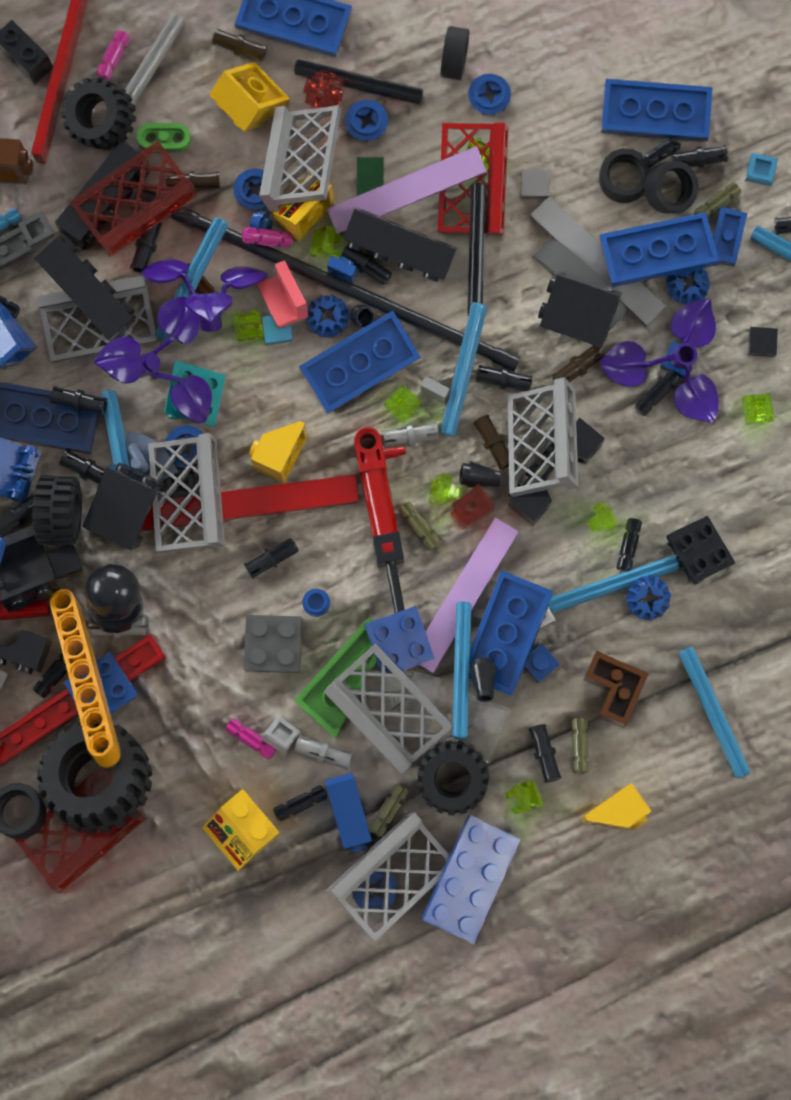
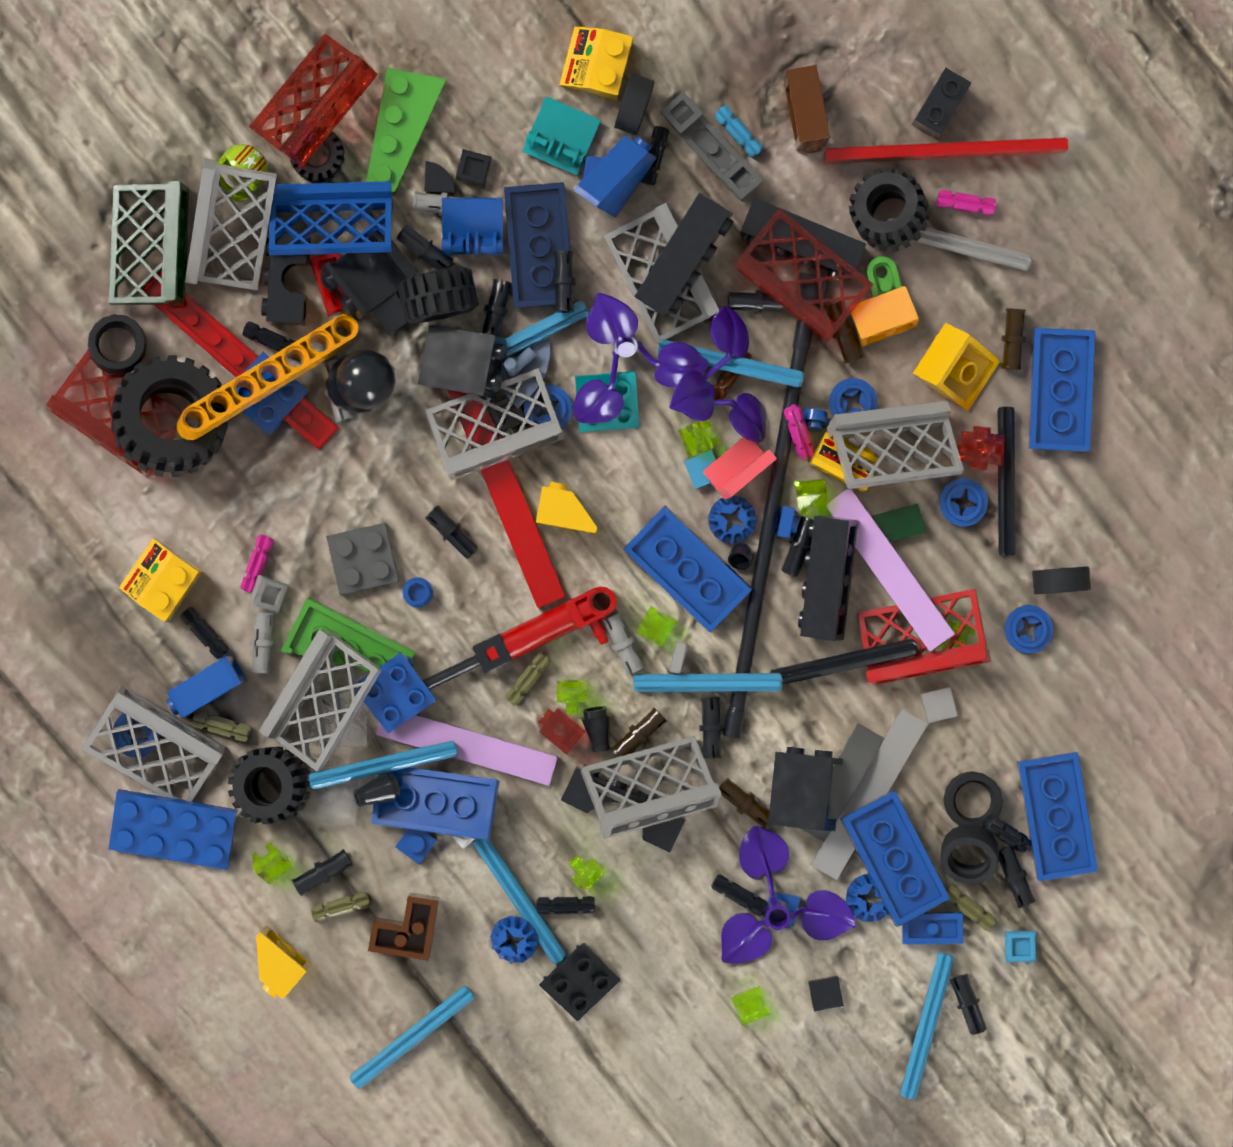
camera: 70 degrees right, 10 degrees up
none -> light orange panel [849,286,918,347]

